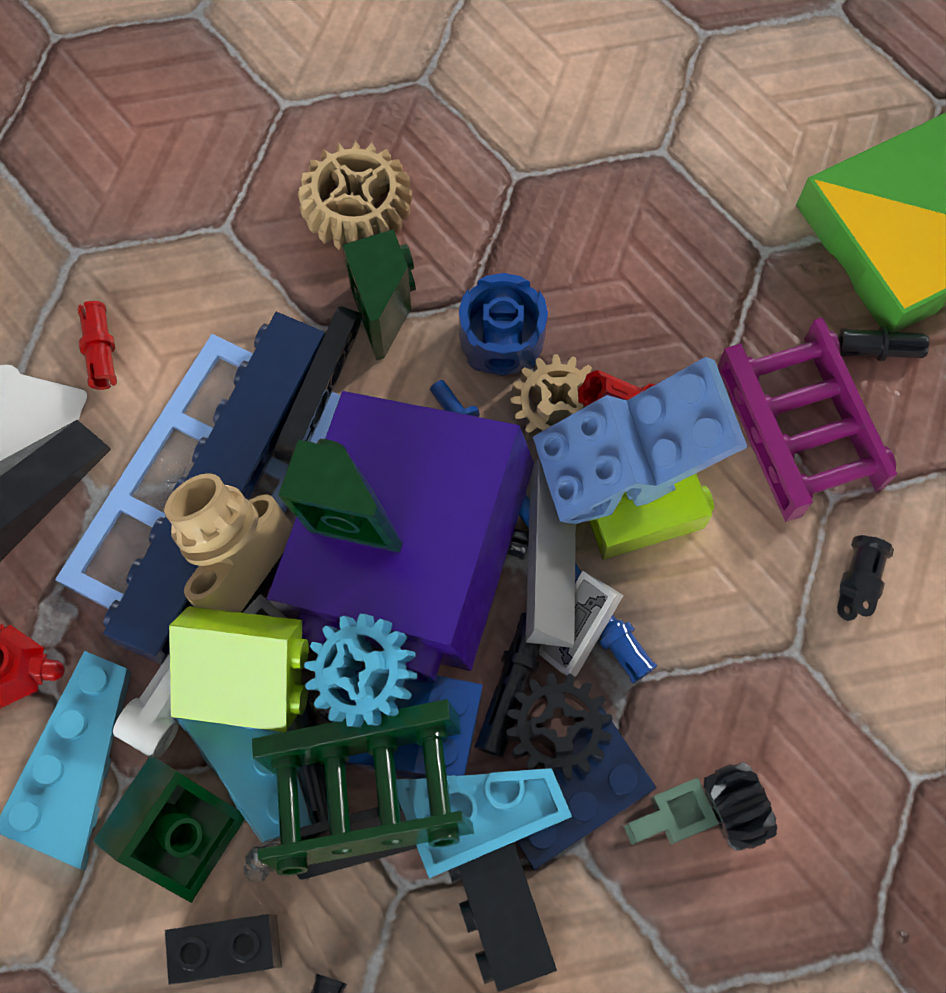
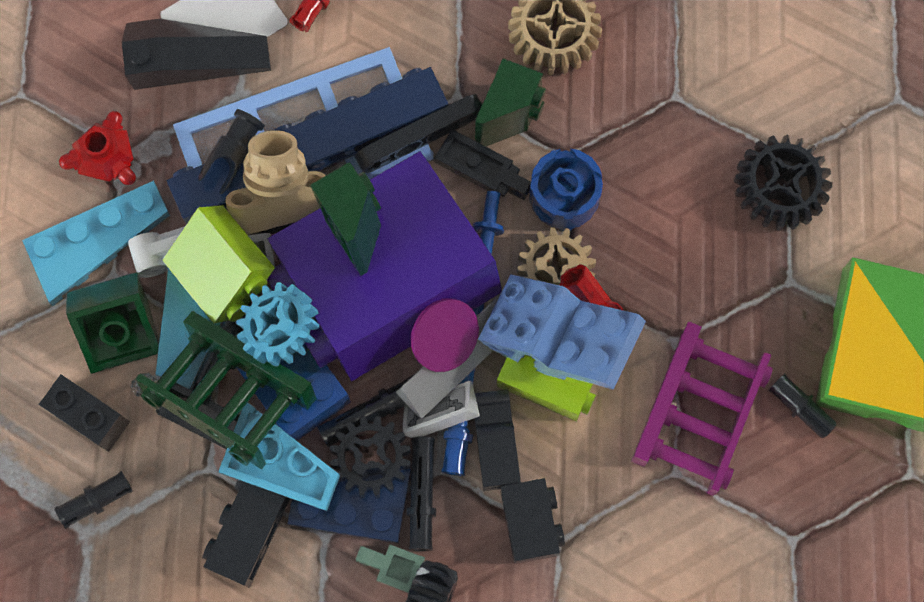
camera: 45 degrees right, 5 degrees up
black piece [837,535,894,621] -> none
none -> black piece [198,109,265,194]
none -> black pin [406,436,436,552]
none -> magenta piece [411,298,479,372]
none -> black hinge [434,130,531,200]
none -> black piece [475,389,521,491]
none -> black brick [500,478,565,564]
none -> black gear [734,134,833,231]

